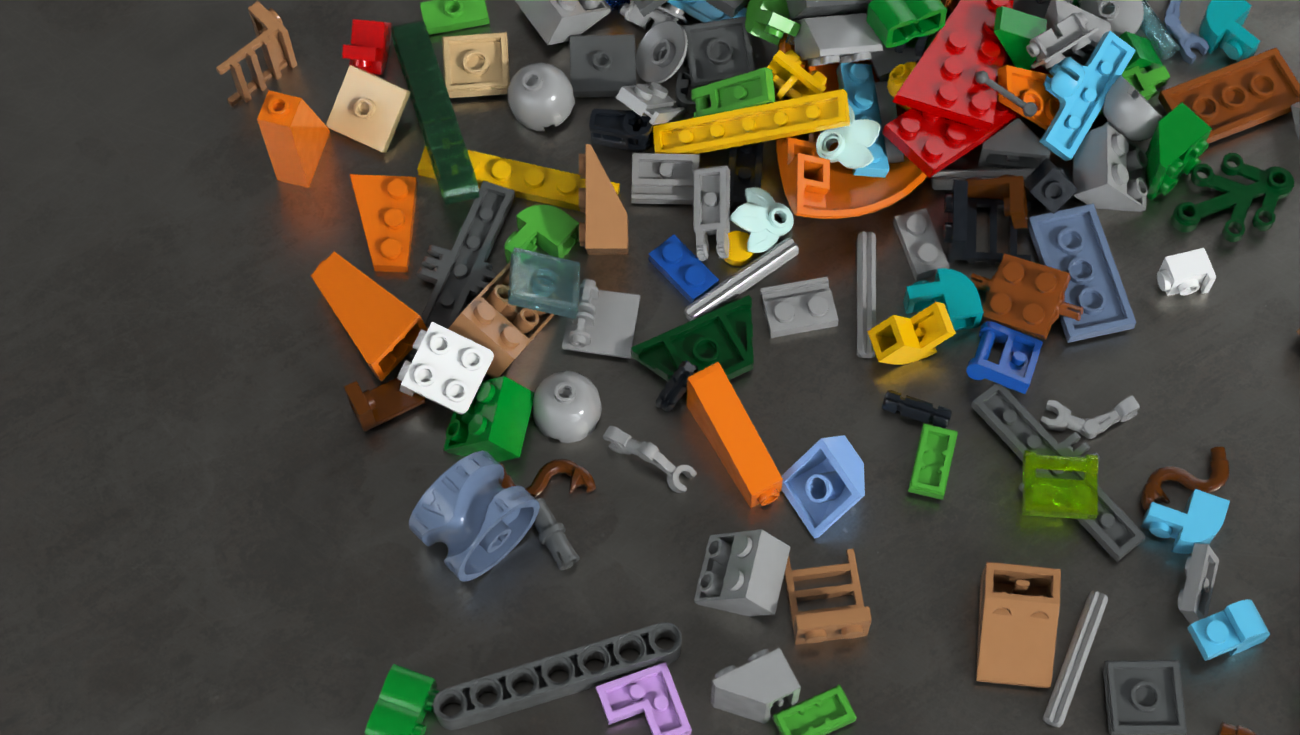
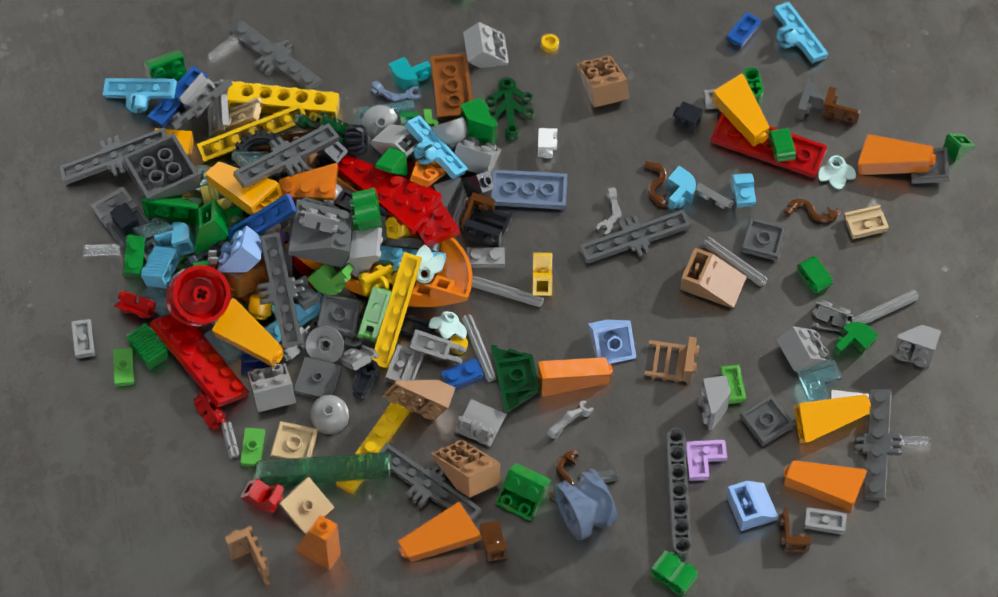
camera: 75 degrees left, 5 degrees down
orange wing [350,174,418,273] -> none
white bracket [397,322,494,414] -> none
bright green brick [504,205,579,266] -> none
clear light blue plate [508,247,580,319] -> none
light grey cylinder [532,371,602,443] -> none
black axle [656,361,698,412] -> none
light grey slope [694,529,790,616] -> none
light grey plate [760,276,839,338] -> none
black axle [882,390,952,428] -> none
teal brick [903,268,984,331] -> none
bright green plate [908,423,958,500] -> none
blue plate [966,321,1043,394] -> none
dark orange plate [970,253,1084,340] -> none
dark grey hinge [975,71,1037,117] -> none
clear neon green plate [1023,450,1098,520] -> none
light grey hinge [1026,12,1099,69] -> none

